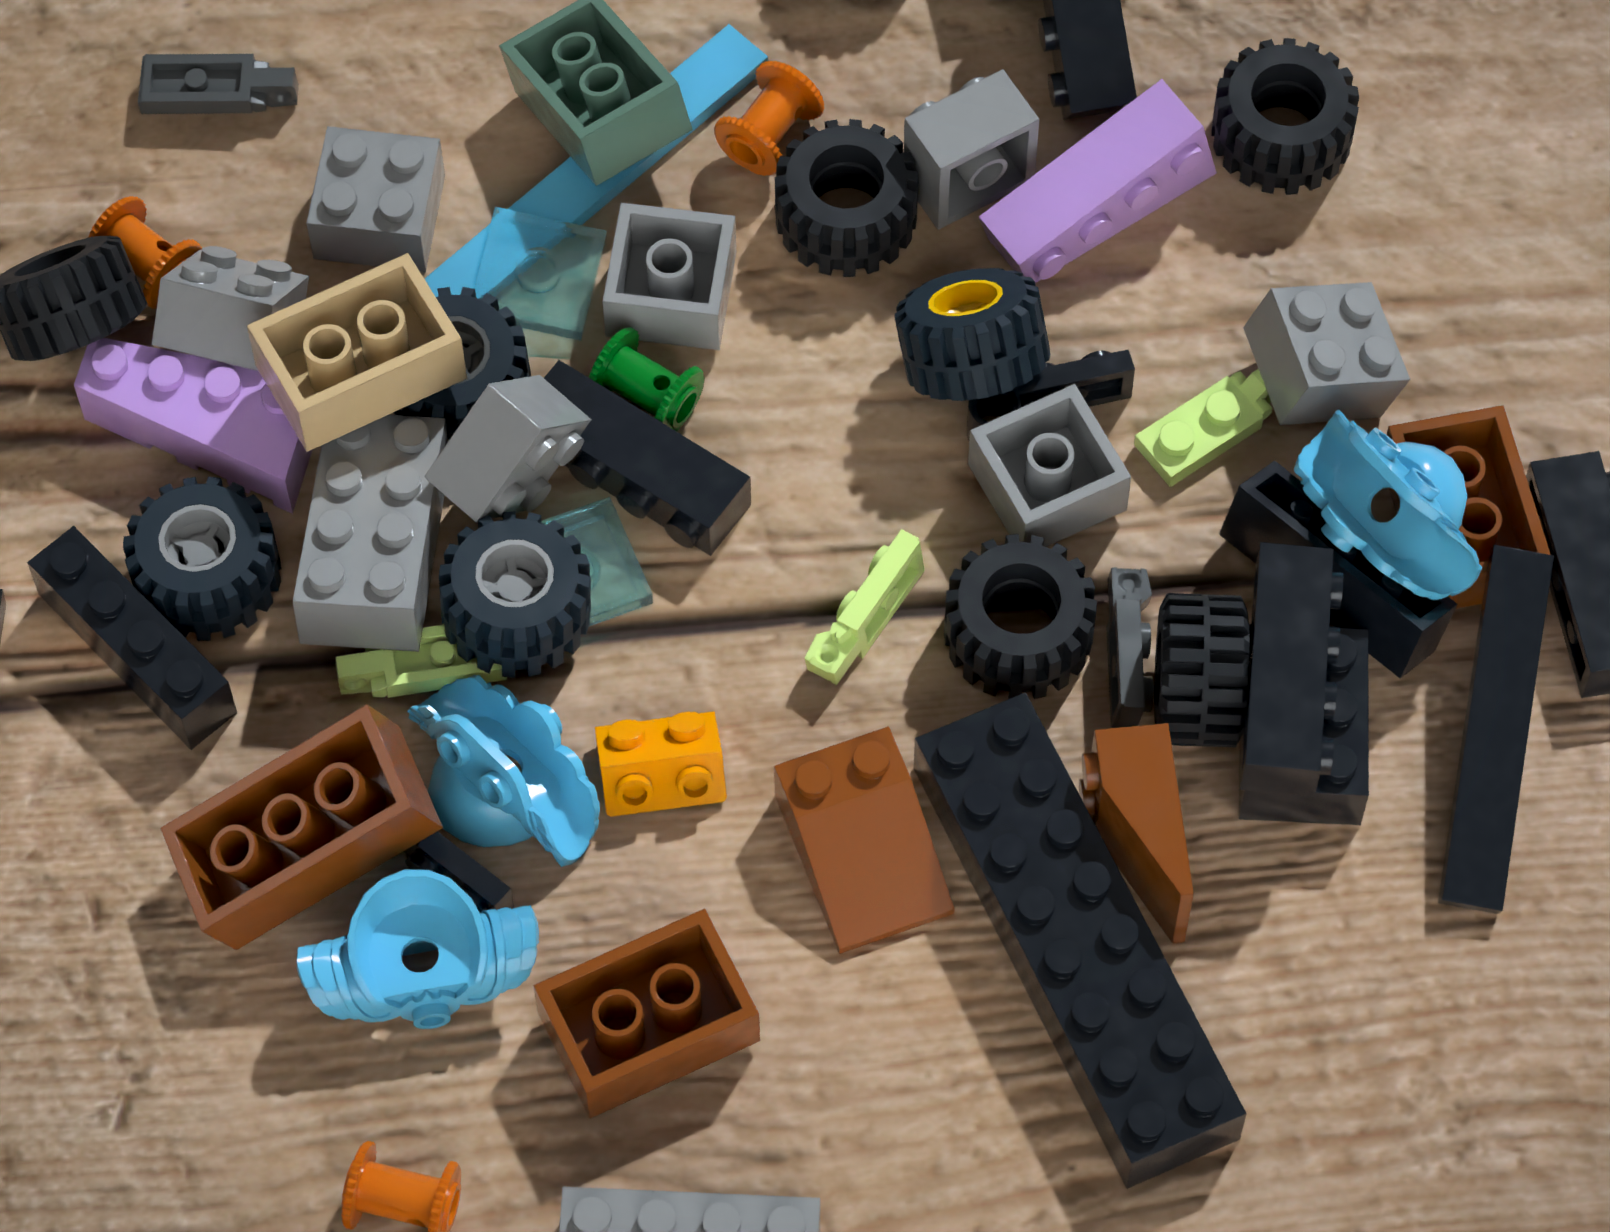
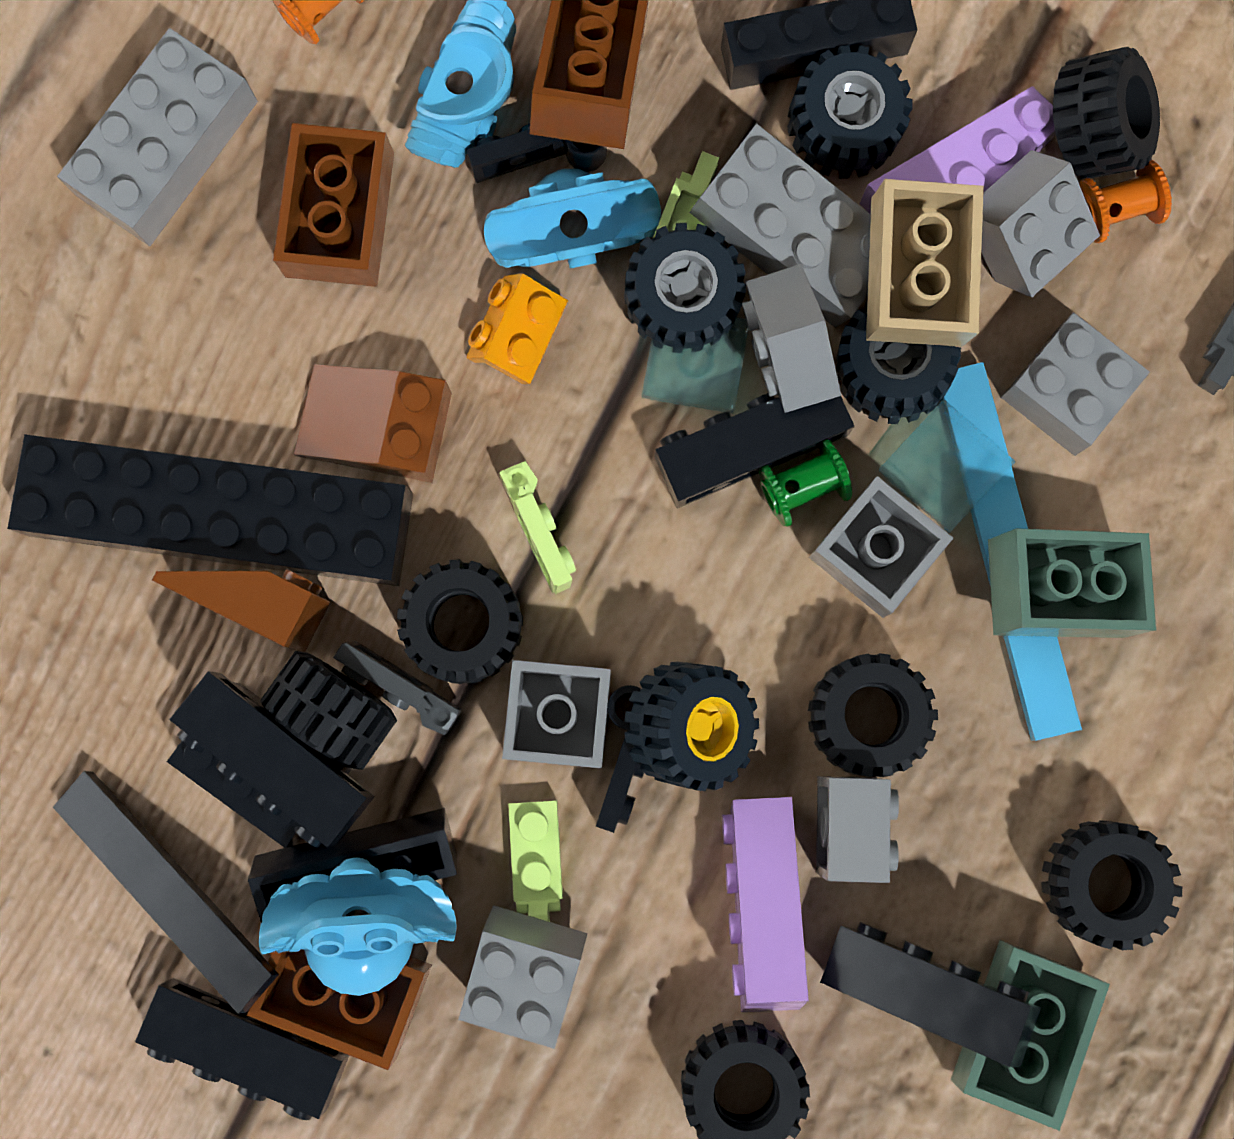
camera: 125 degrees right, 20 degrees up
orange hose [714,61,824,176] -> none

